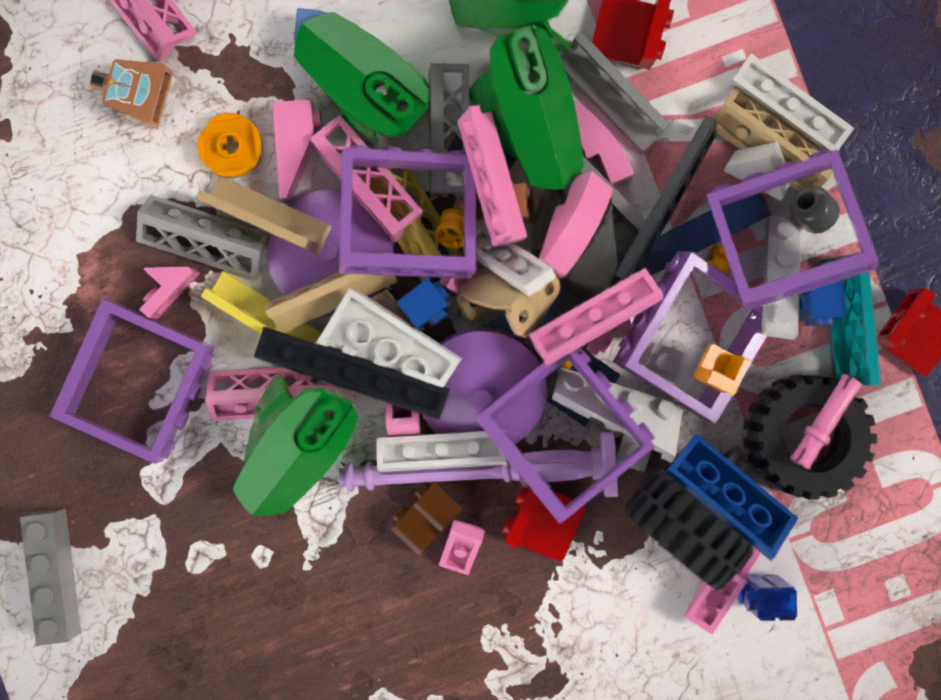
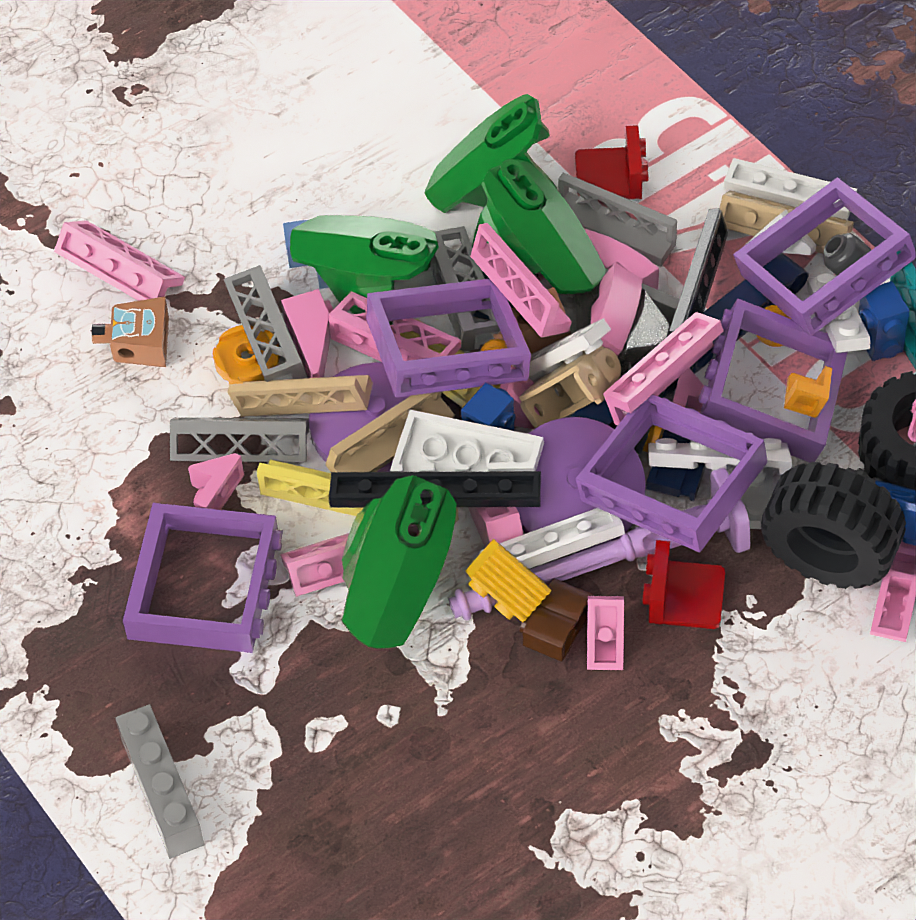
camera: 15 degrees left, 35 degrees down
none -> light grey fence [224,265,307,382]
none -> yellow brick [465,539,551,622]

